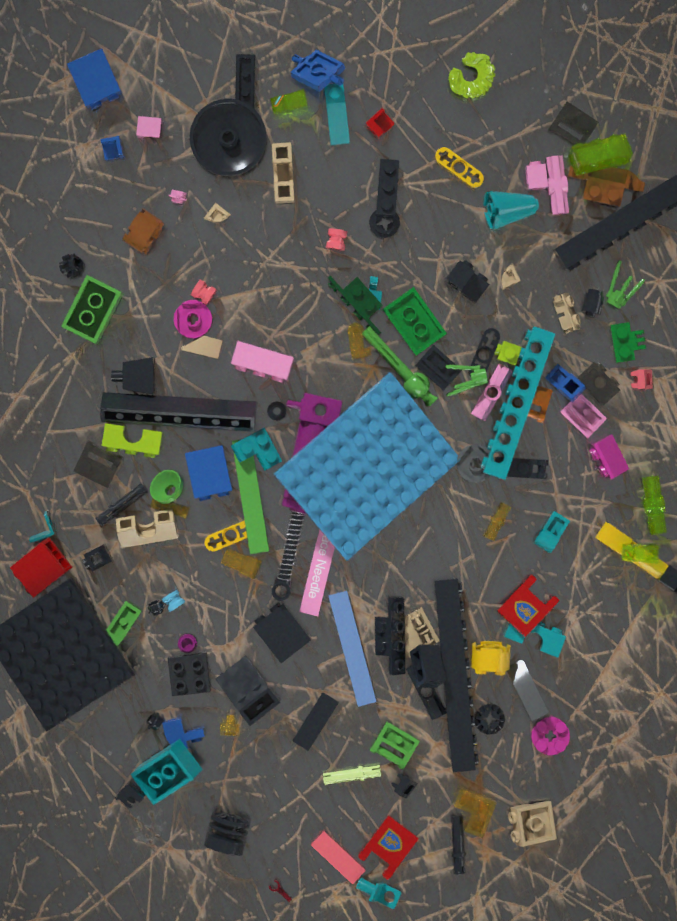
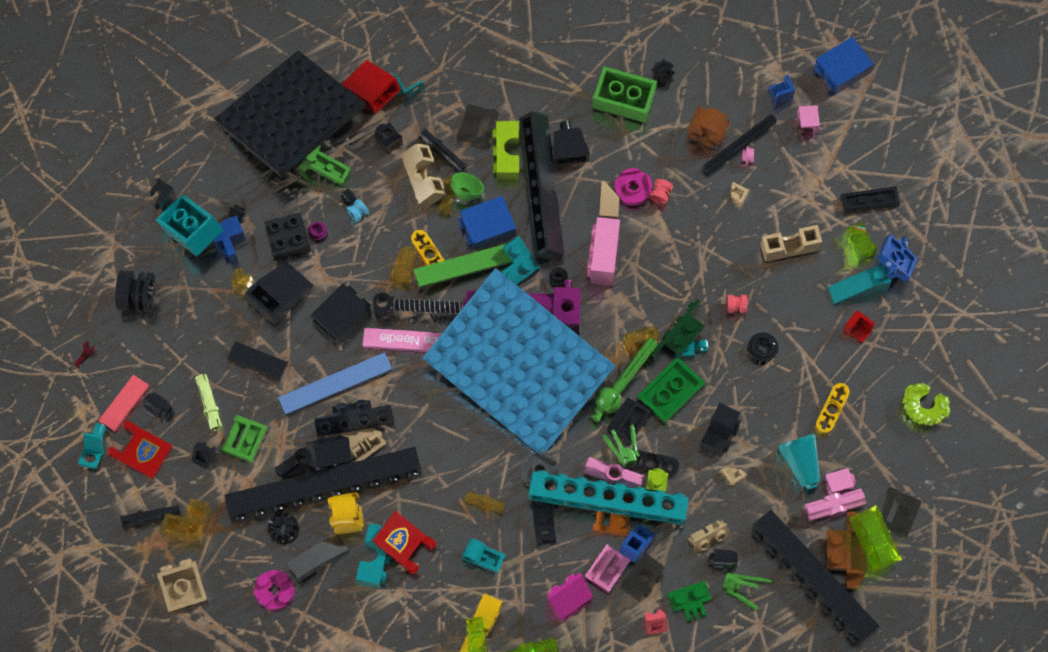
camera: 80 degrees right, 20 degrees down
black dish [190,99,267,176] -> none
black plate [376,159,400,217] -> none
none -> black brick [143,392,173,419]
none -> black axle [702,114,777,175]

